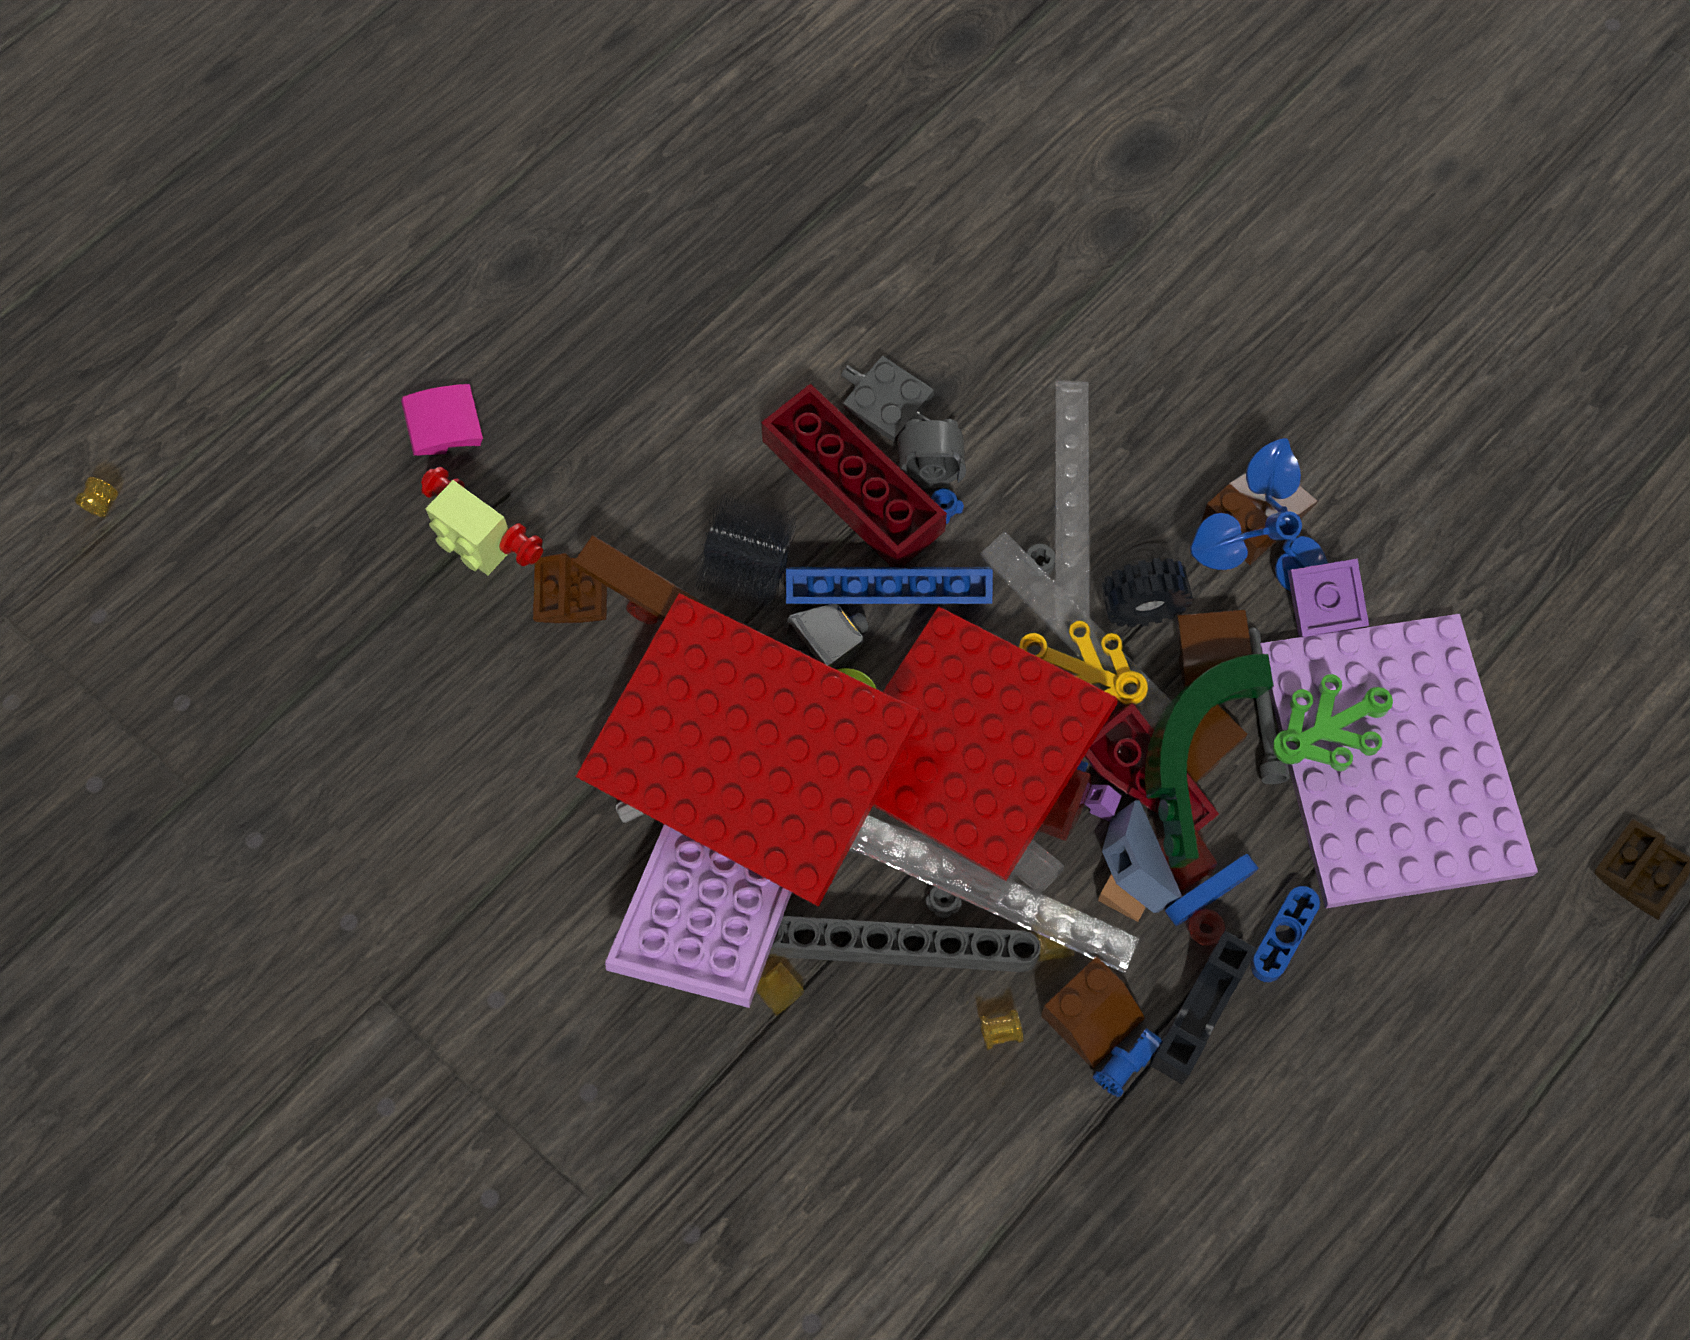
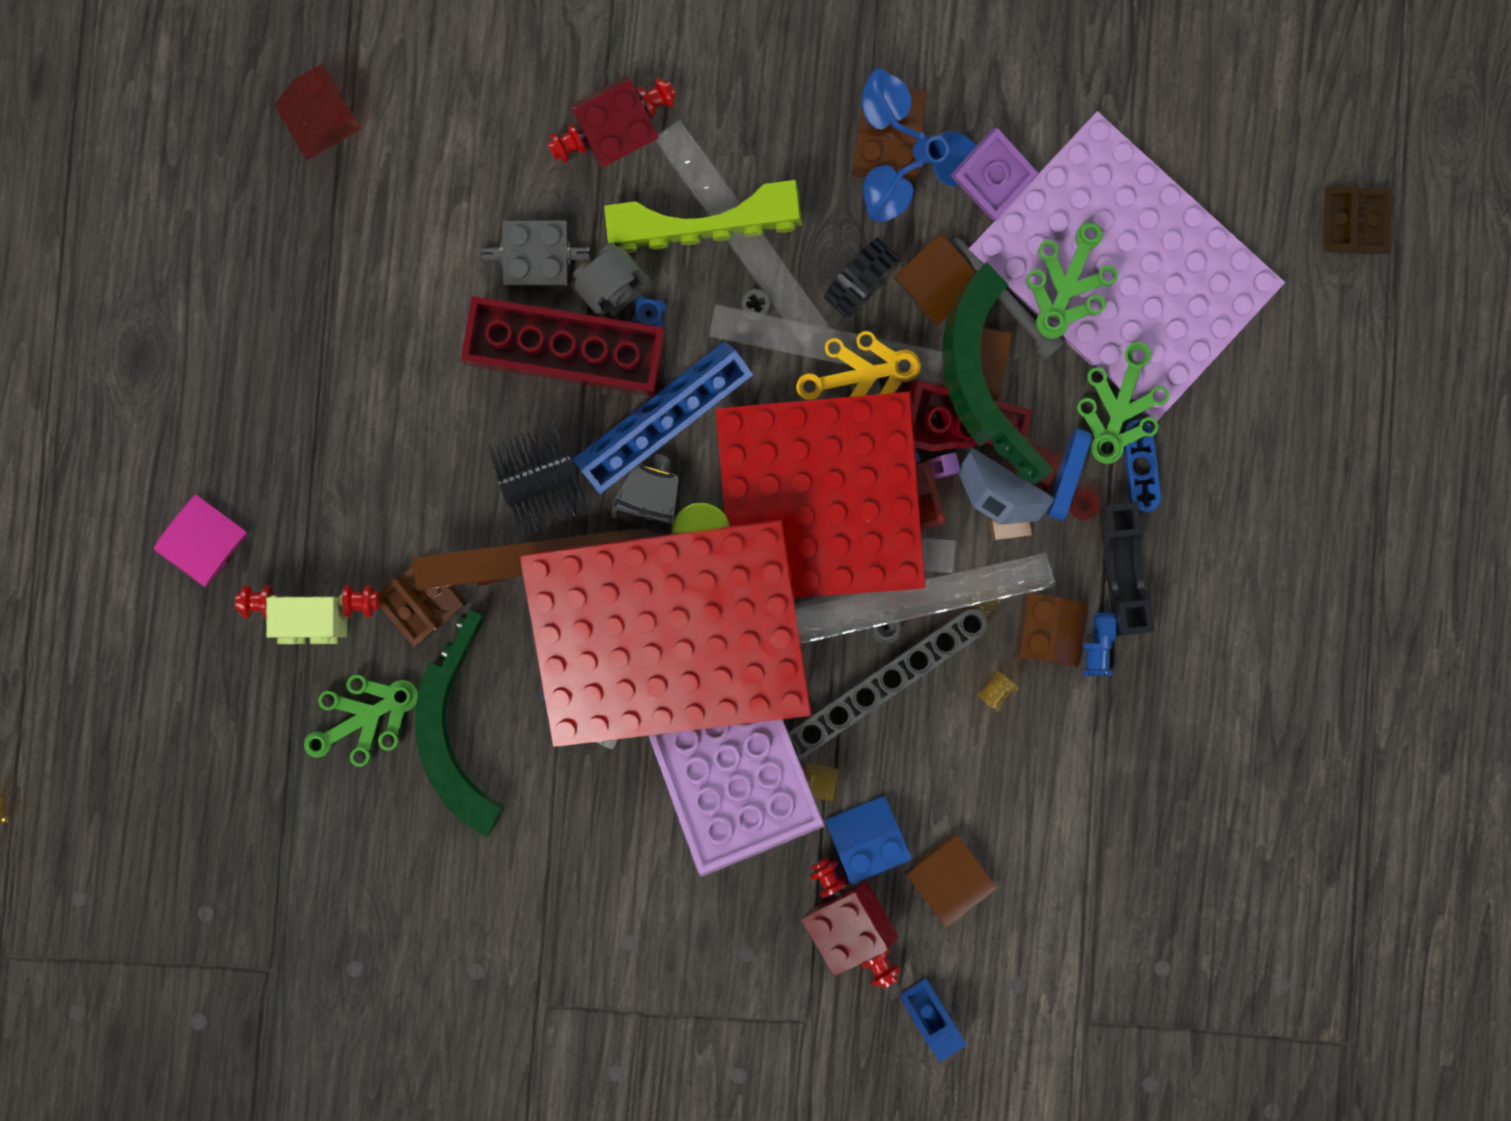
camera: 45 degrees left, 20 degrees up
none -> clear red slope [275,64,362,160]
none -> bright green plant [304,675,418,767]
none -> dark green arch [415,609,505,838]
none -> dark red brick [547,76,677,168]
none -> lime arch [604,180,802,253]
none -> brick [801,857,901,989]
none -> blue slope [825,796,912,884]
none -> blue slope [899,979,967,1062]
none -> reddish brown slope [904,833,997,928]
none -> bright green plant [1077,342,1170,464]

